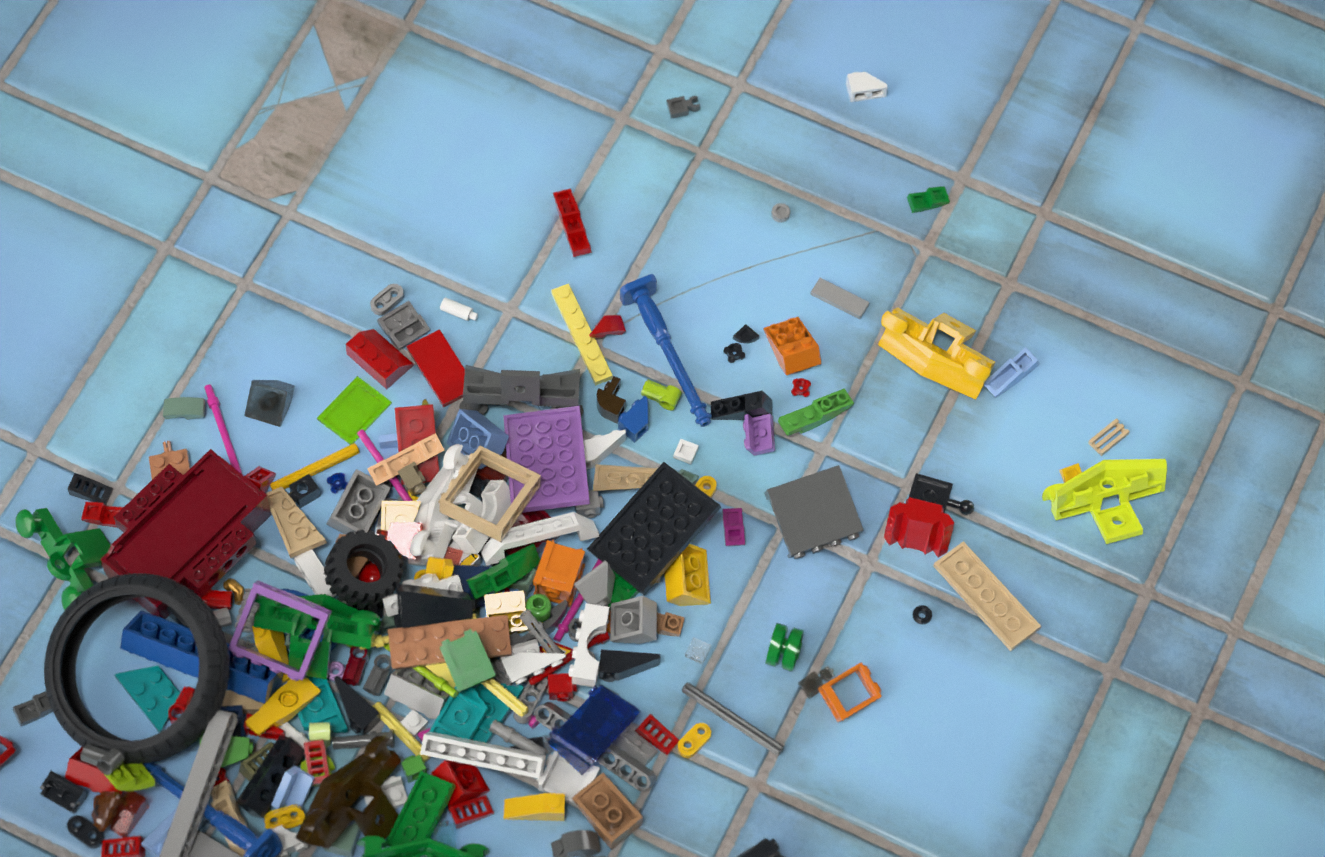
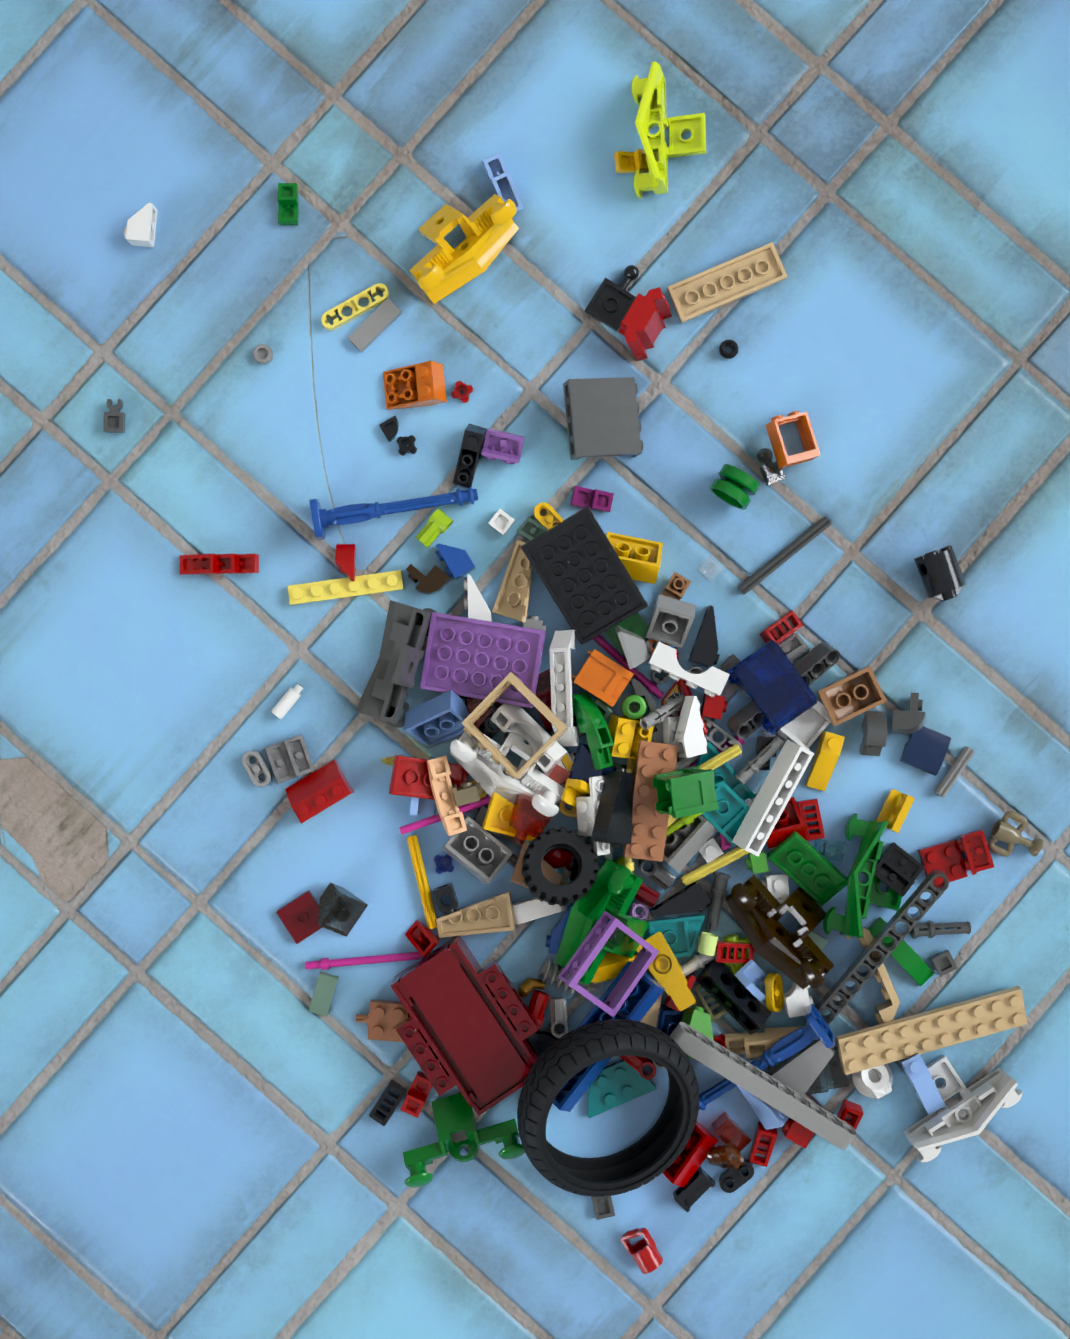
camera: 65 degrees left, 25 degrees up
dark grey piece [81,744,124,775] -> none
lime slope [104,763,155,791] -> none
clear neon green piece [317,376,392,445] -> none
red tile [406,329,465,407] -> none
yellow plate [677,723,711,758] -> none
bright green slope [778,388,854,436] -> none
tan tile [1088,418,1130,456] -> none
none -> dark red plate [276,891,330,944]
none -> light yellow beam [321,283,389,331]

